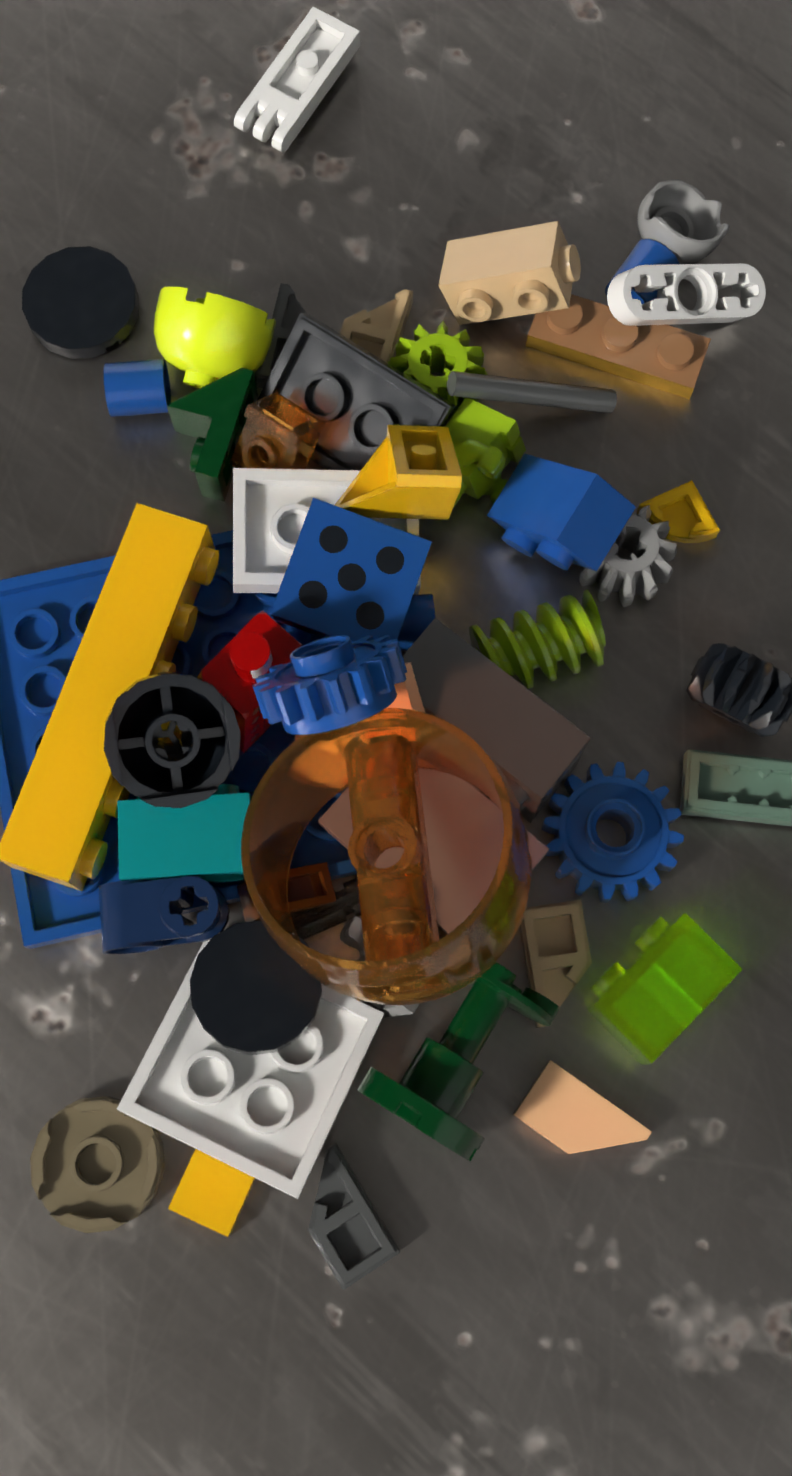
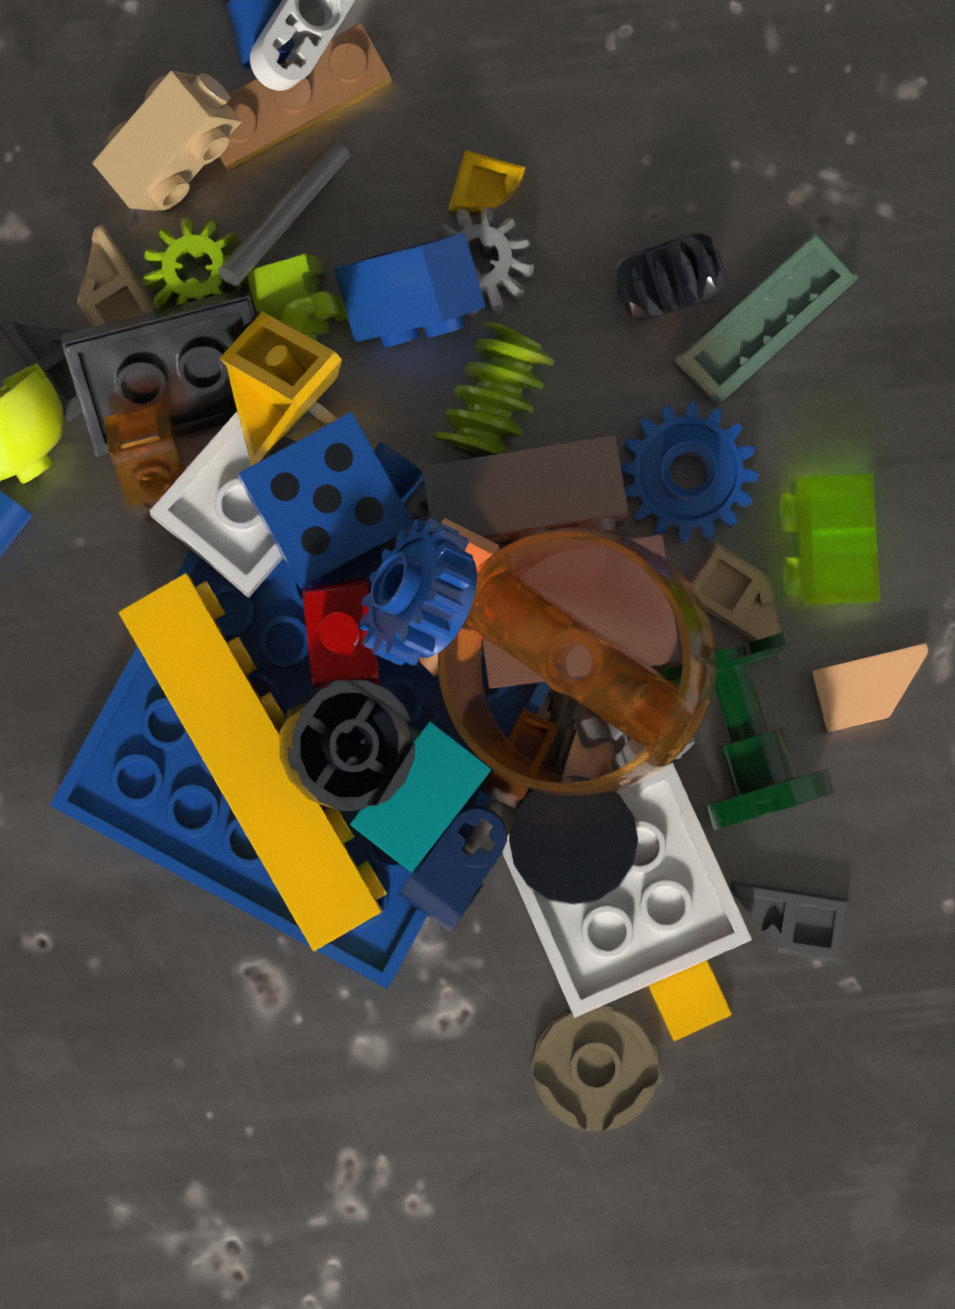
camera: 50 degrees left, 10 degrees up
dark green slope [167,368,258,502] -> none

